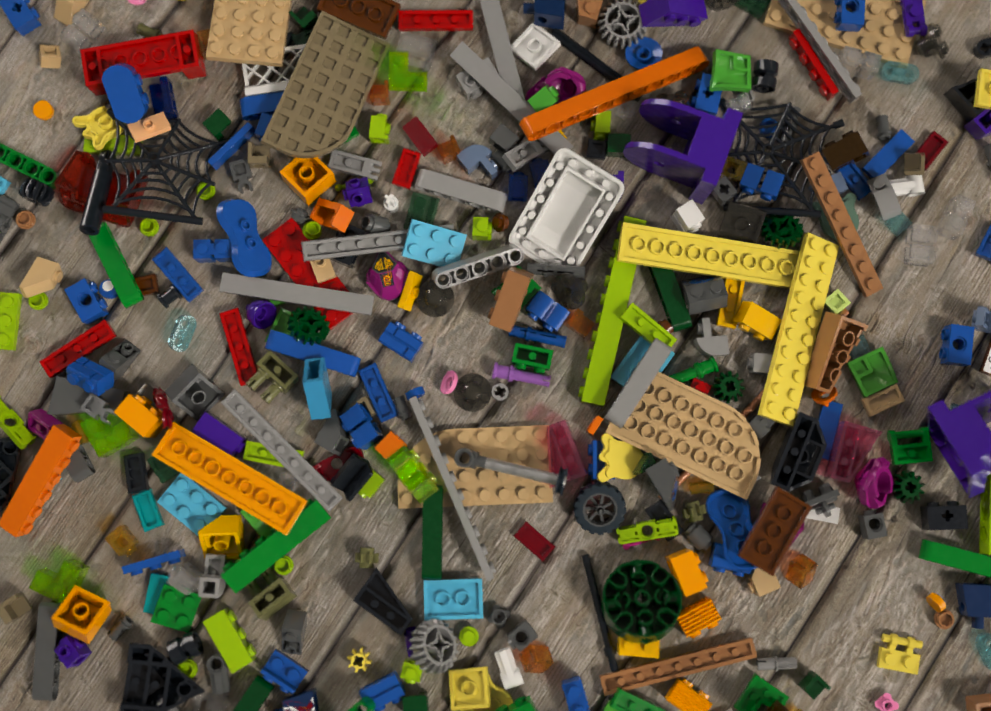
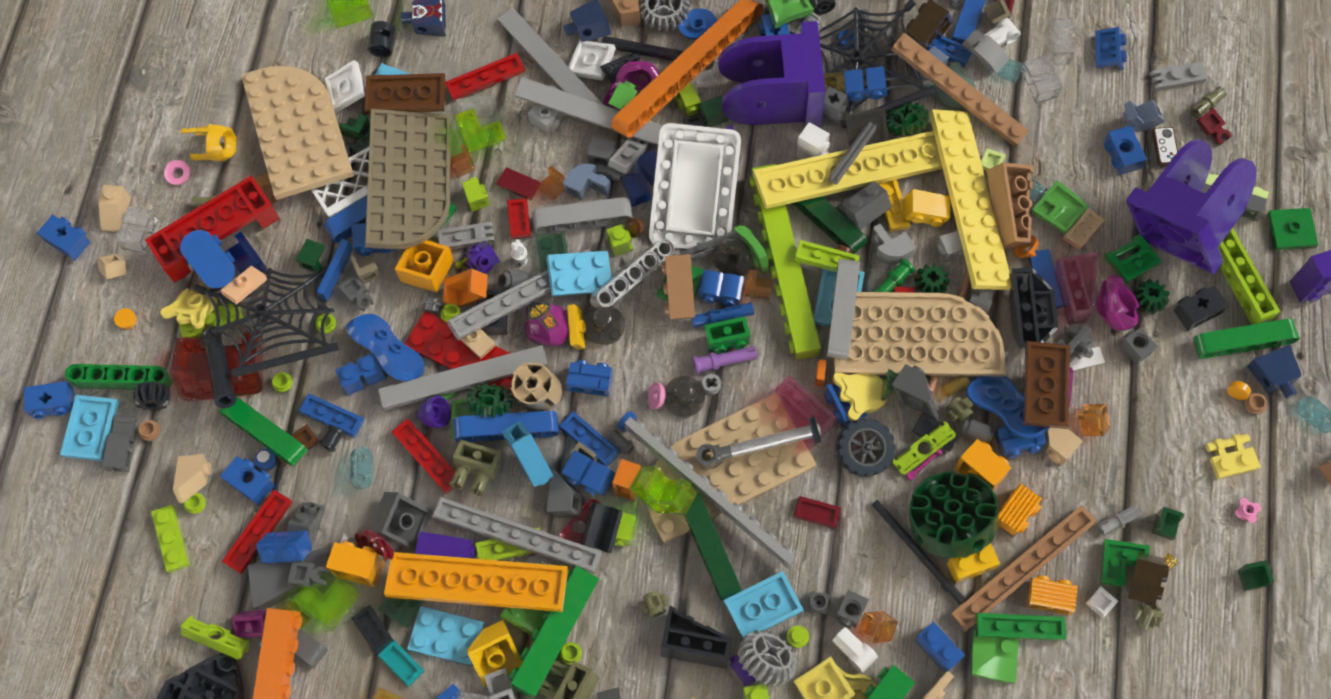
camera: 20 degrees left, 15 degrees down
none -> tan cylinder [511,362,562,411]
none -> black hinge [600,53,640,83]
none -> bright green plate [734,225,770,274]
none -> dark grey axle [828,122,876,185]

